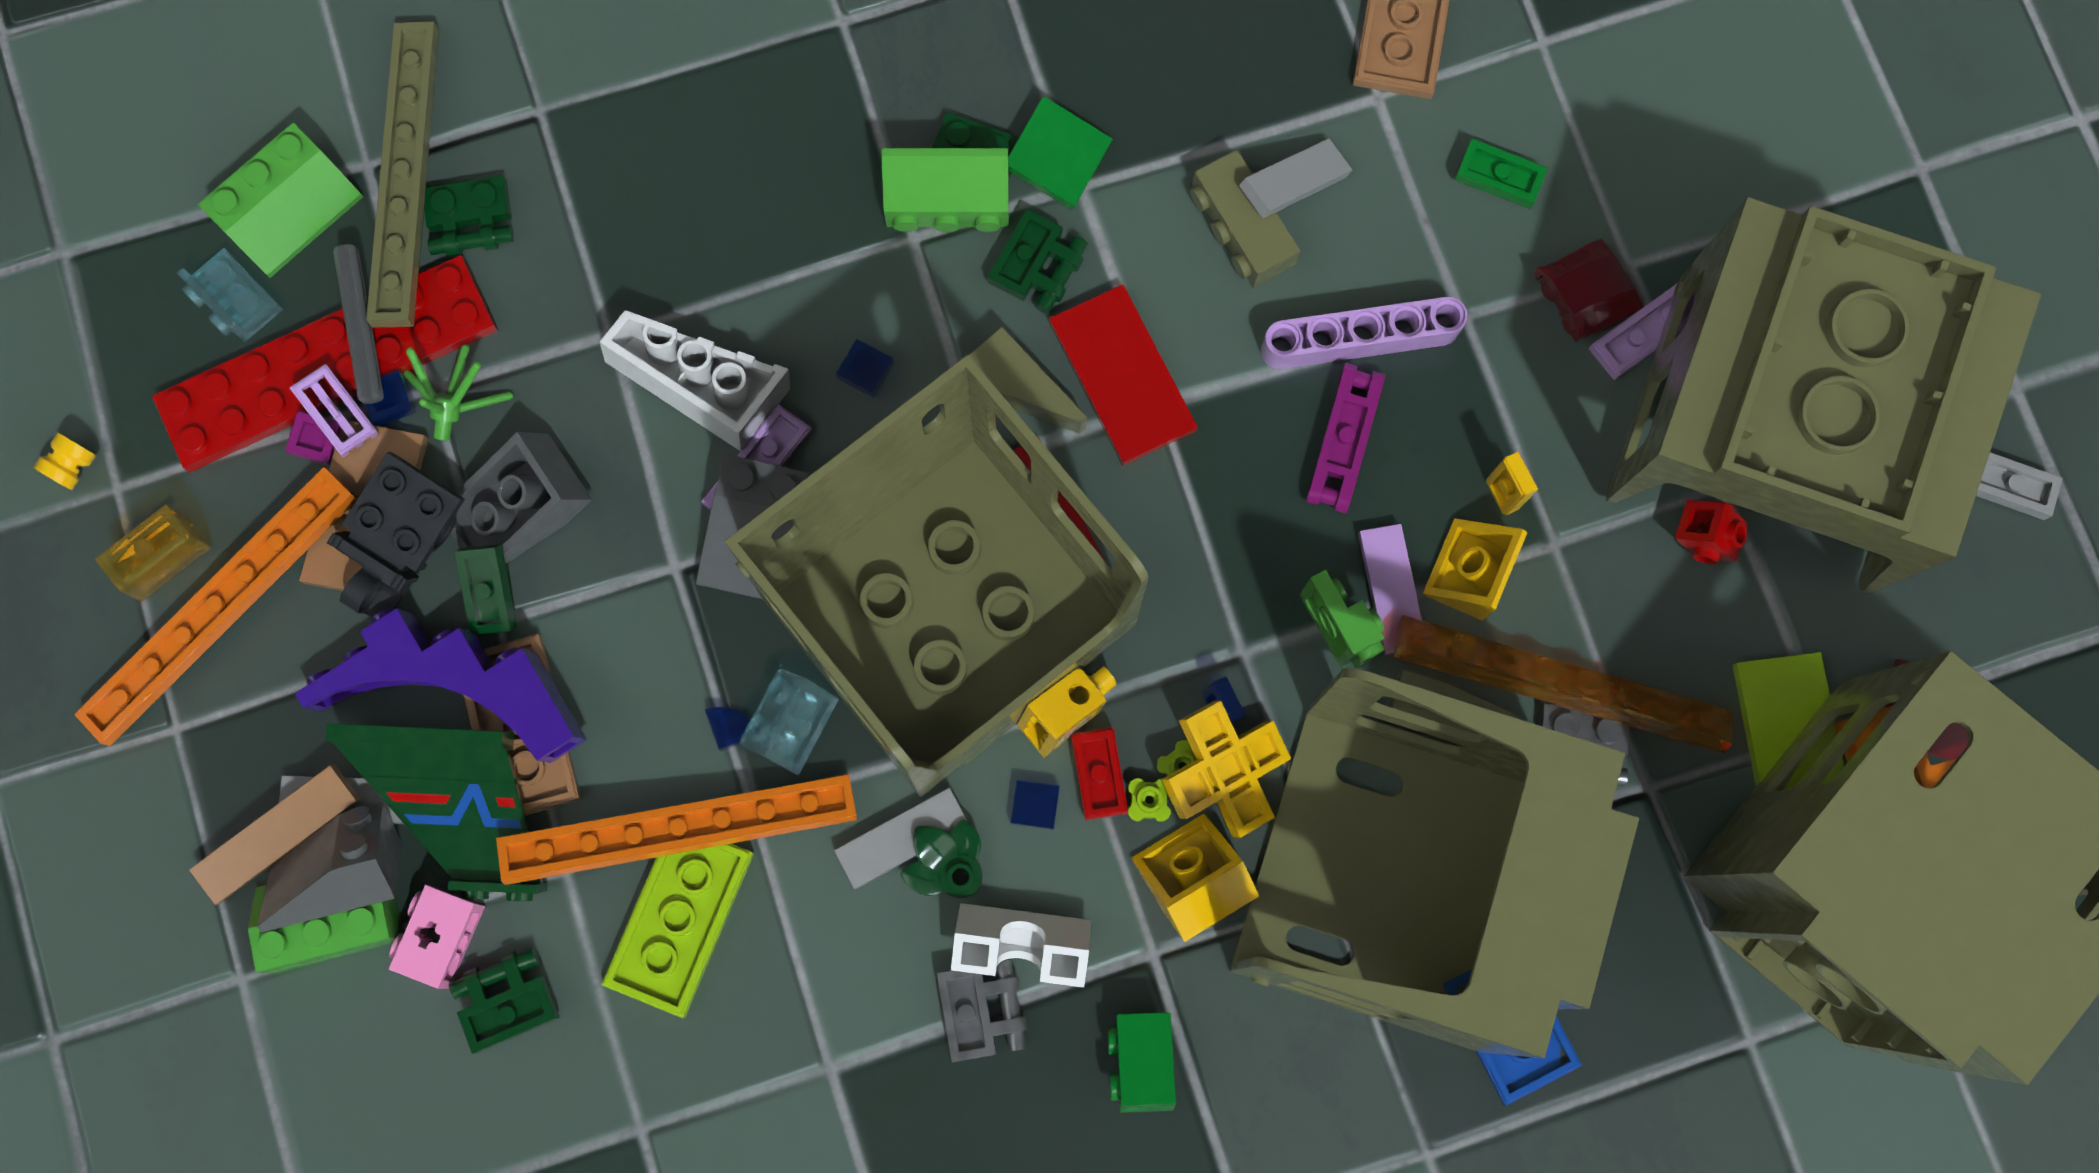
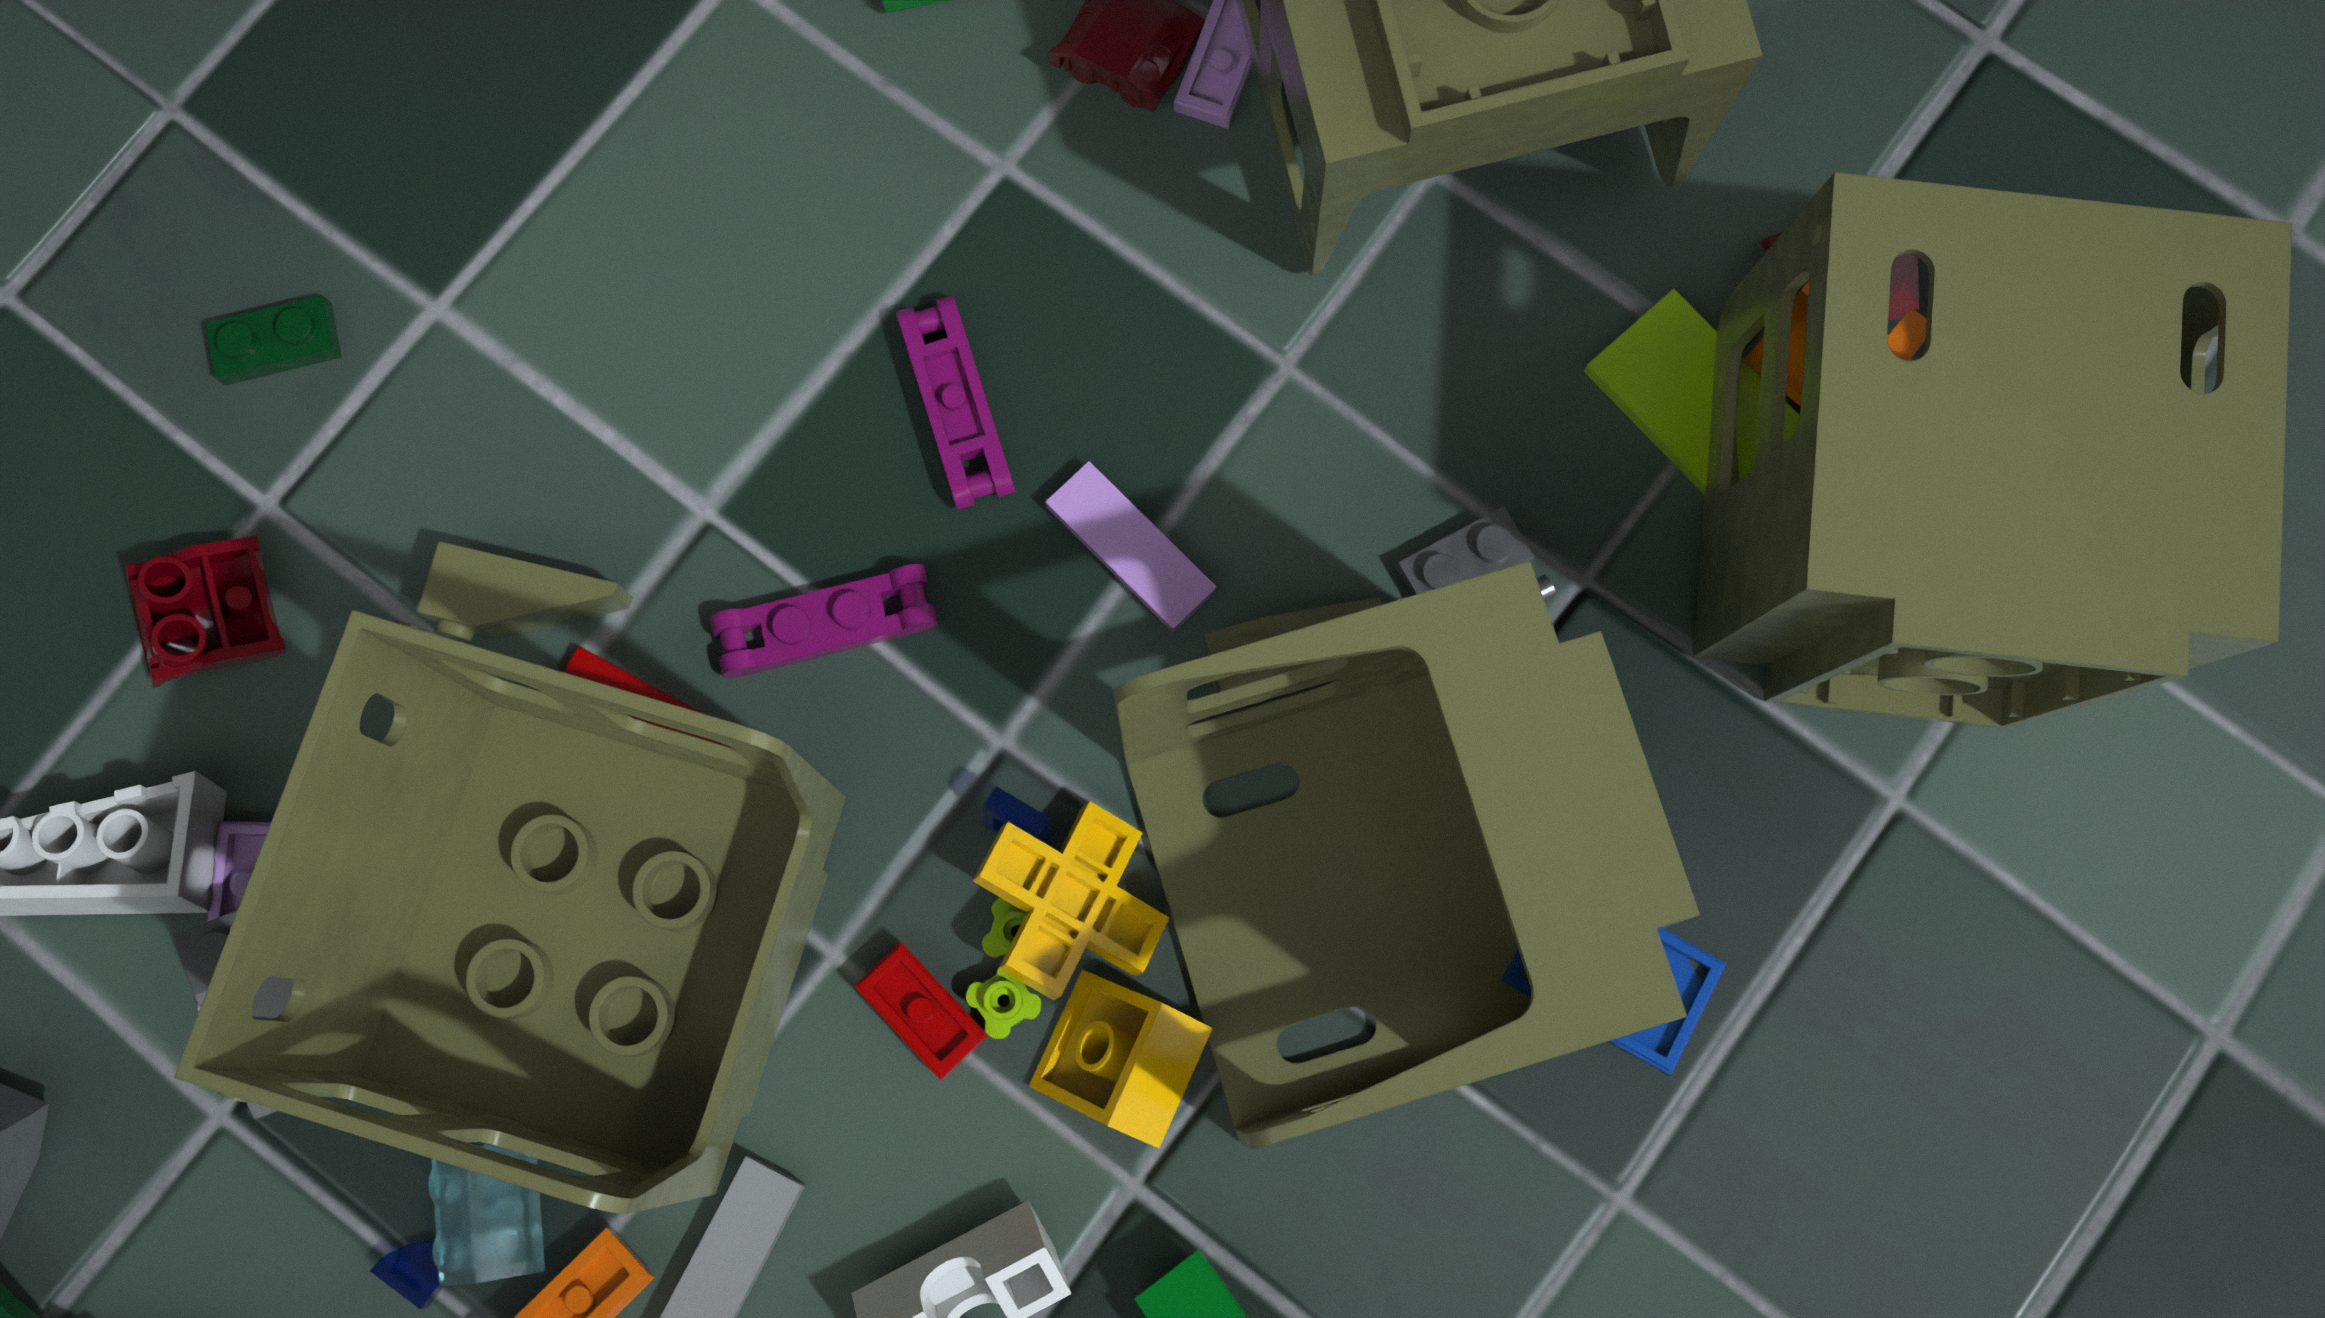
camera: 30 degrees left, 0 degrees up
clear blue plate [836,339,894,398] -> none
bright green slope [882,148,1009,232] -> none
dark green plate [900,819,983,898] -> none
dark green plate [987,209,1088,314] -> none
green tile [1008,96,1113,210] -> none
clear blue tile [1011,780,1060,830] -> none
yellow torso [1017,665,1116,758] -> none
red tile [1049,284,1198,466] -> none
olive brick [1190,149,1300,288] -> none
light grey tile [1239,138,1353,218] -> none
lavender beam [1261,297,1467,369] -> none
bright green plate [1300,570,1385,669] -> none
clear orange plate [1393,615,1733,754] -> none
yellow slope [1423,518,1527,621] -> none
yellow plate [1486,452,1538,516] -> none
red brick [1675,500,1748,565] -> none
none -> dark red slope [125,535,285,688]
none -> magenta plate [709,564,938,678]

